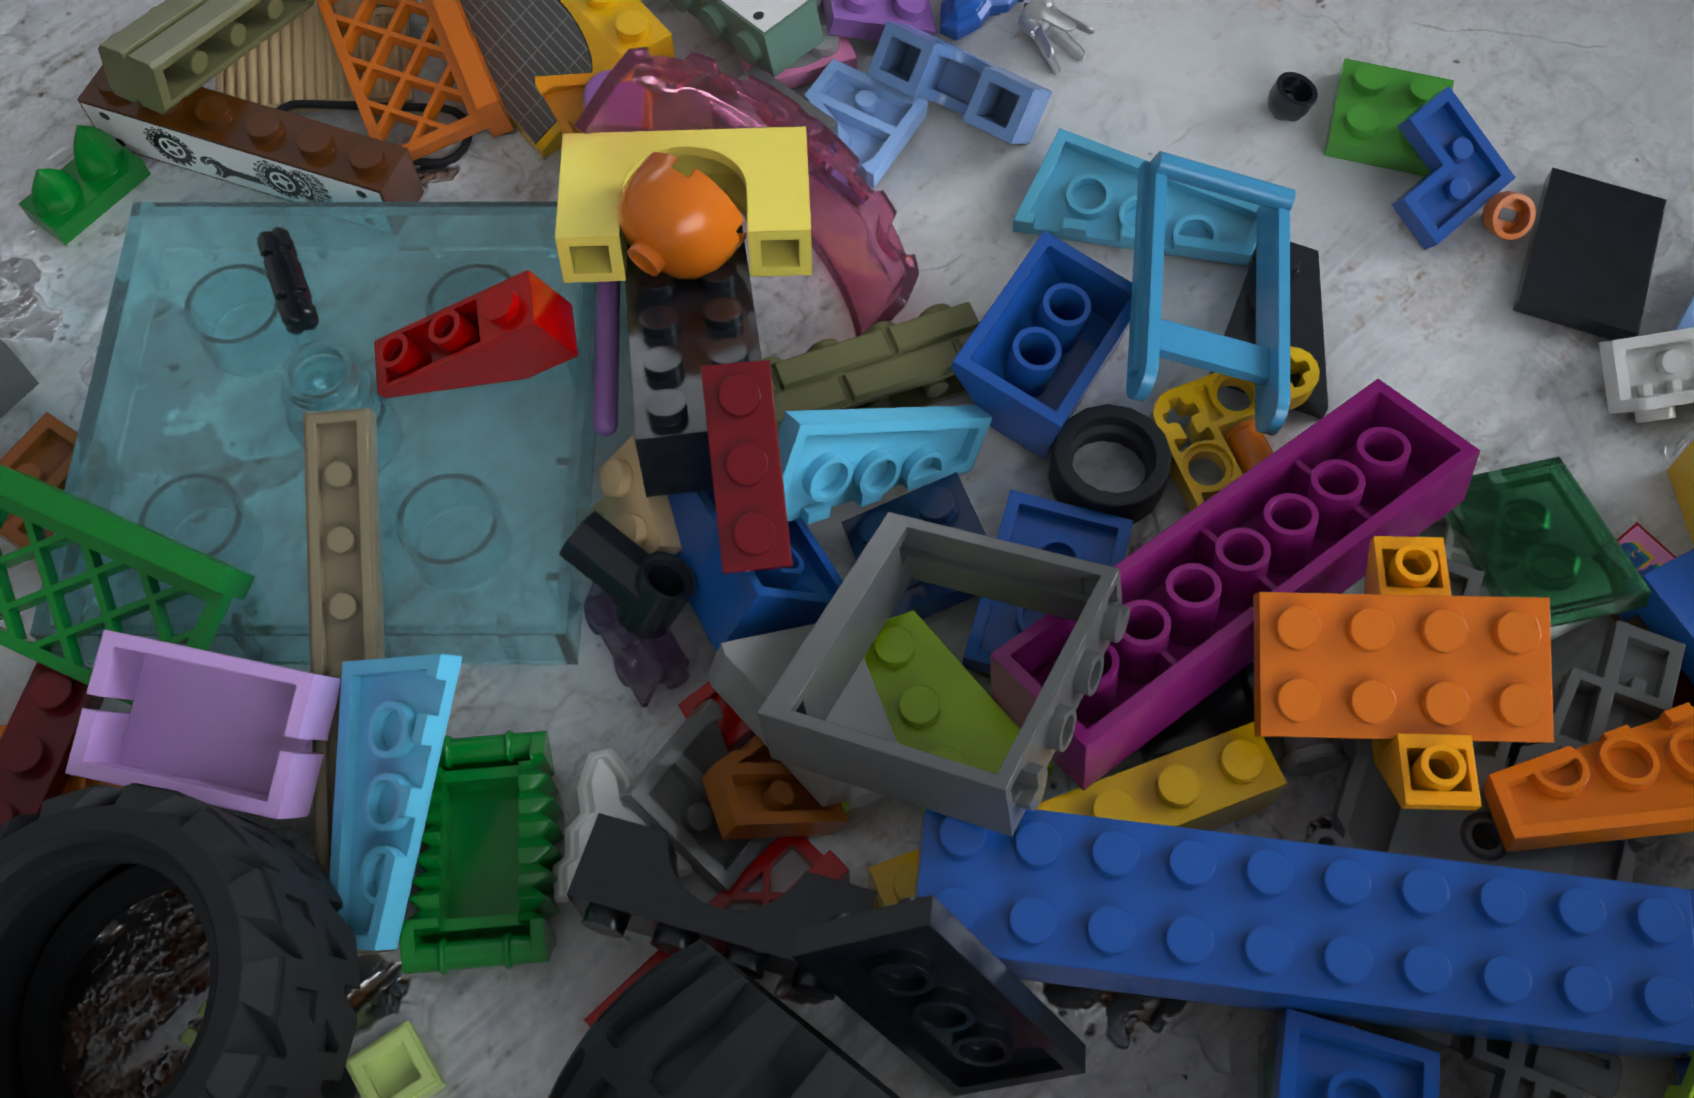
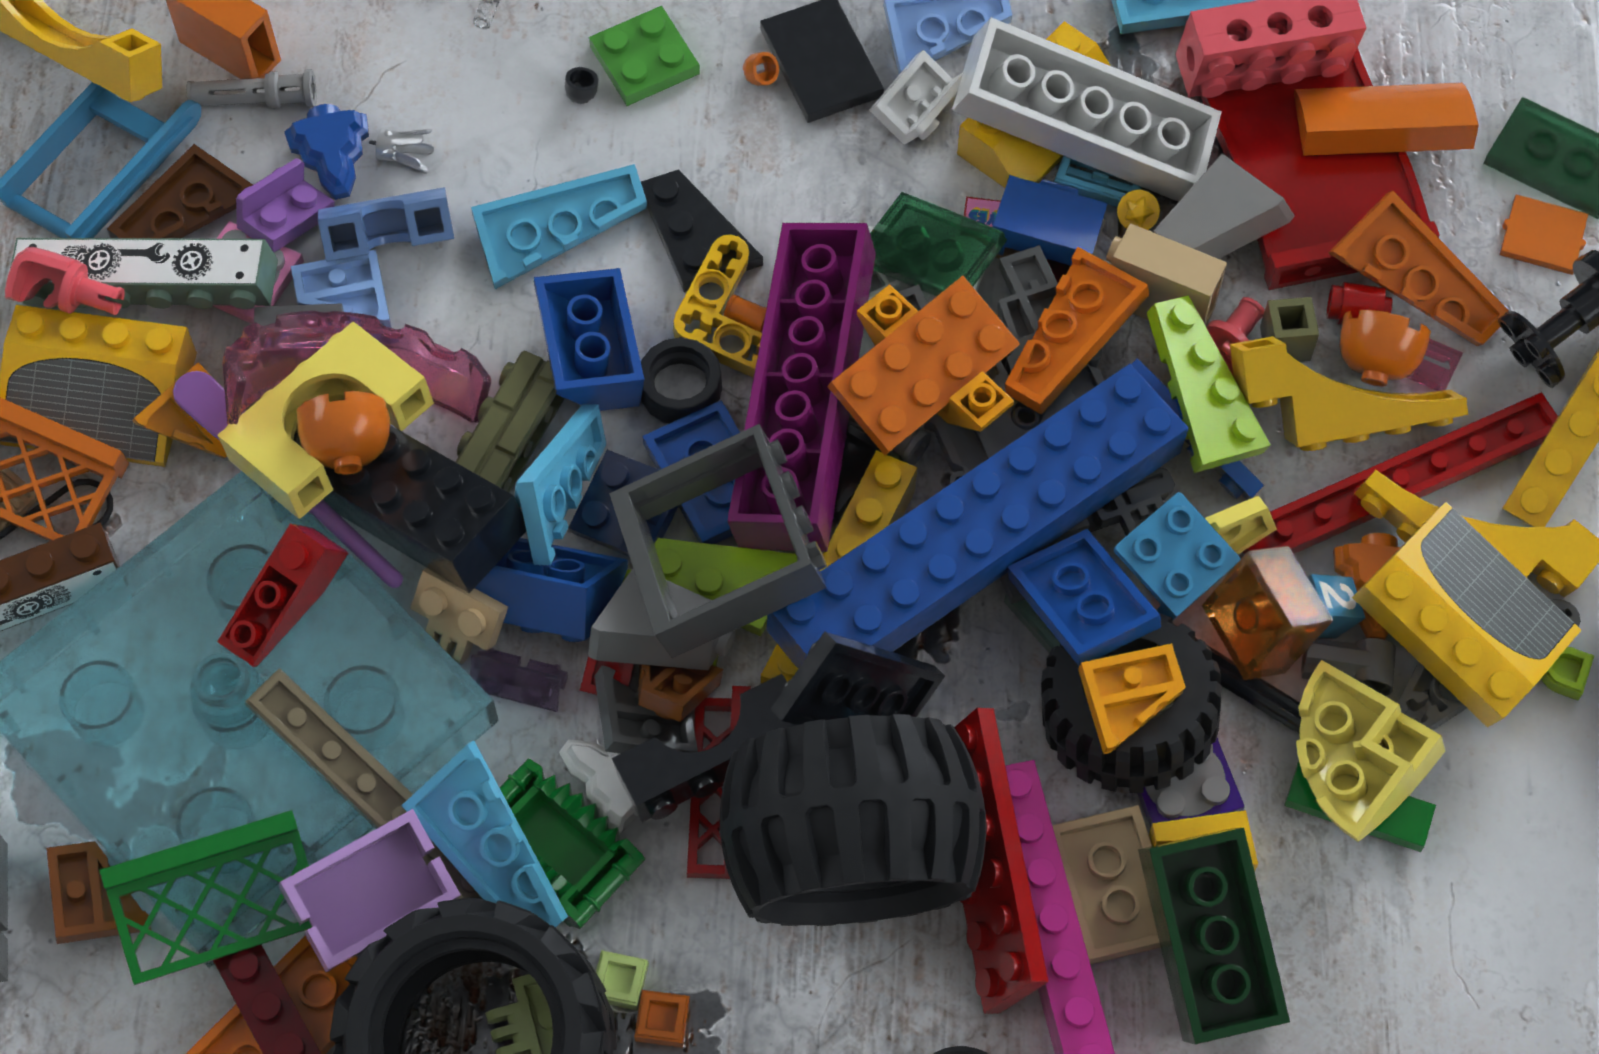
camera: 45 degrees left, 0 degrees up
black axle [256,227,319,335] -> none
black piece [559,511,697,640] -> none
dark red plate [700,360,793,575] -> none
dark azure piece [1126,151,1296,436] -> none
blue plate [1391,86,1516,250] -> none

